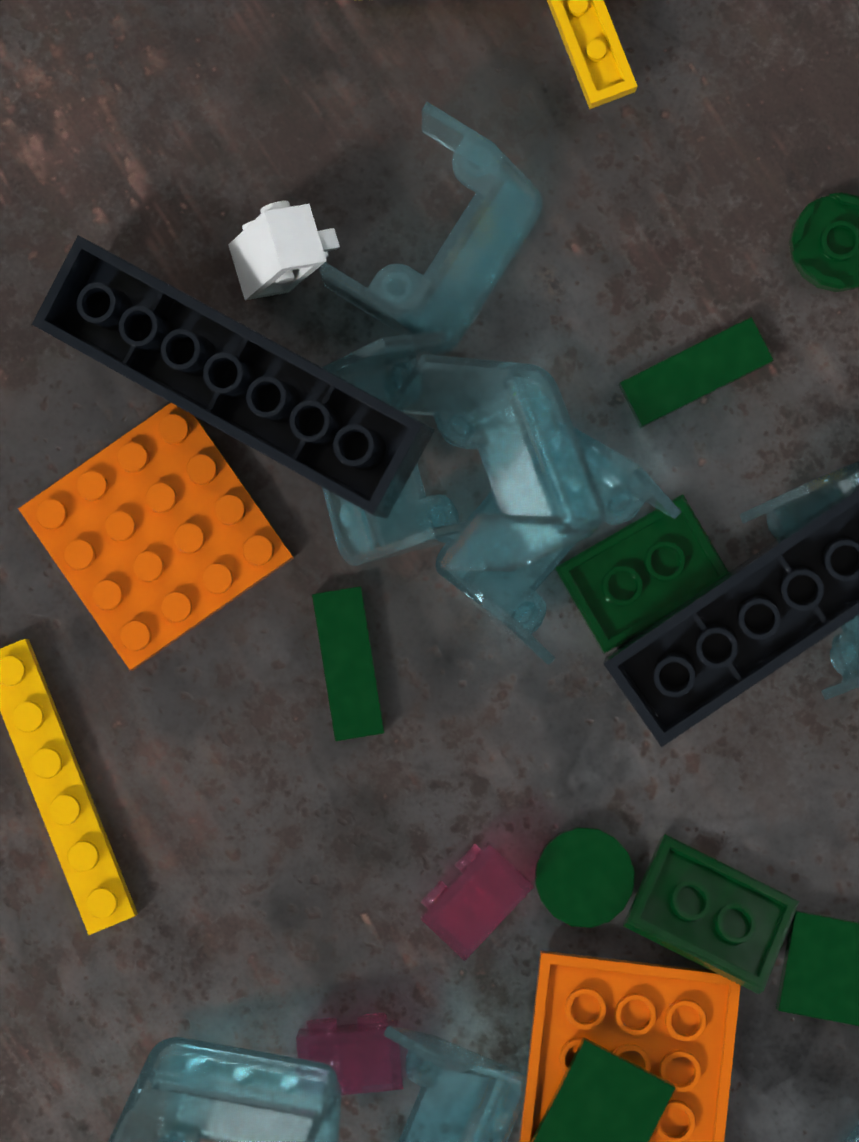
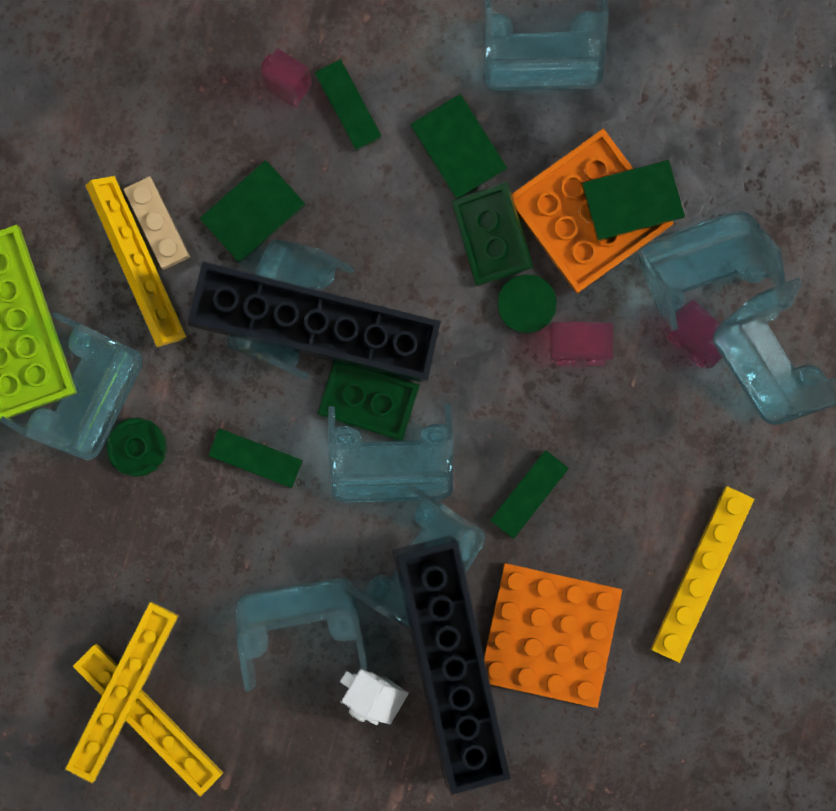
camera: 135 degrees left, 0 degrees up
clear light blue windscreen [389,354,606,572] -> none

